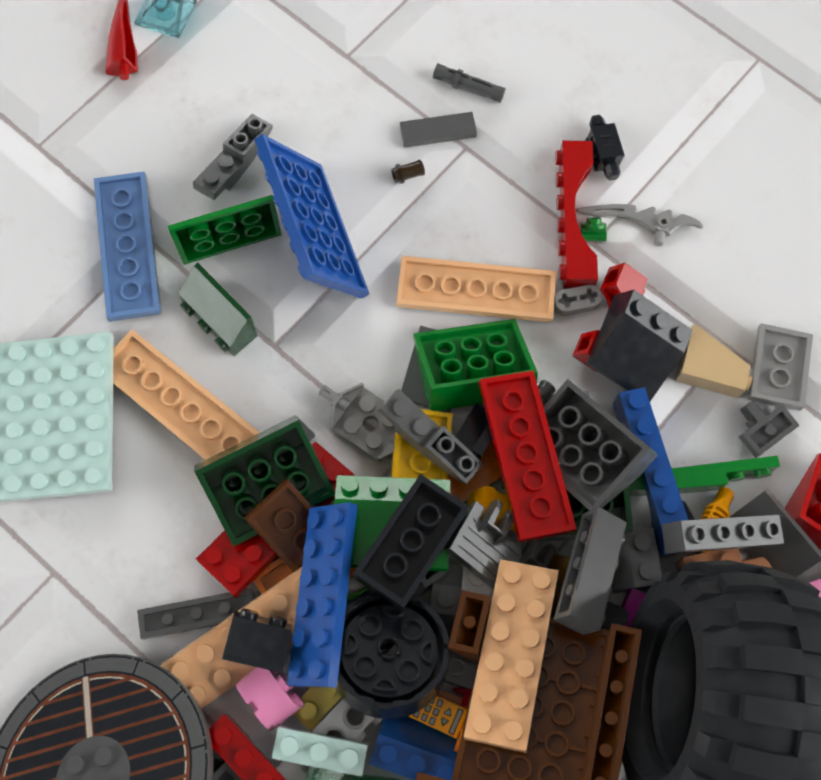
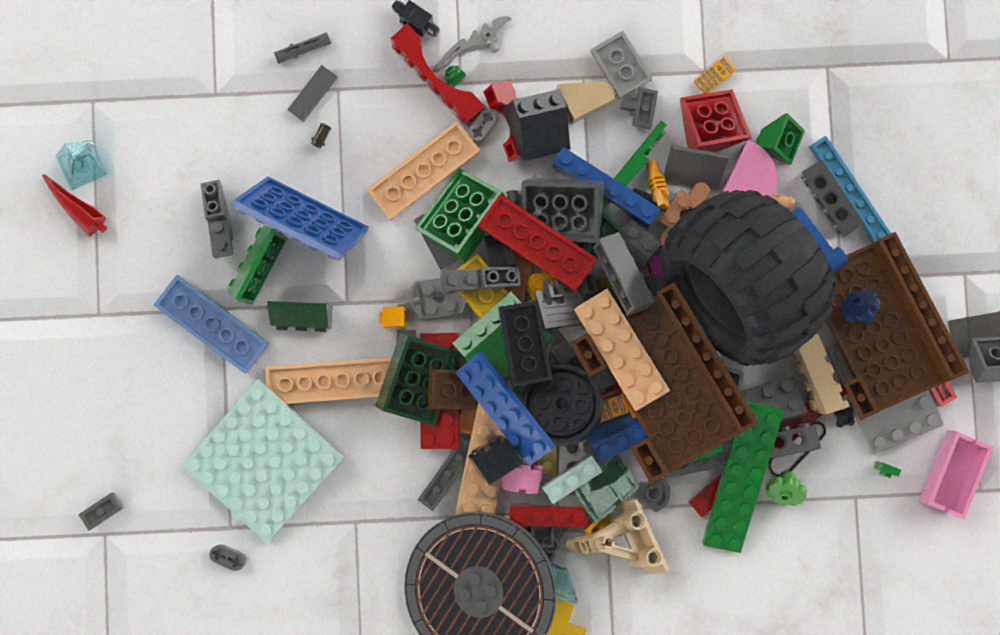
camera: 45 degrees left, 15 degrees up
brick [662,515,784,554] -> none
none -> light orange slope [379,307,408,328]

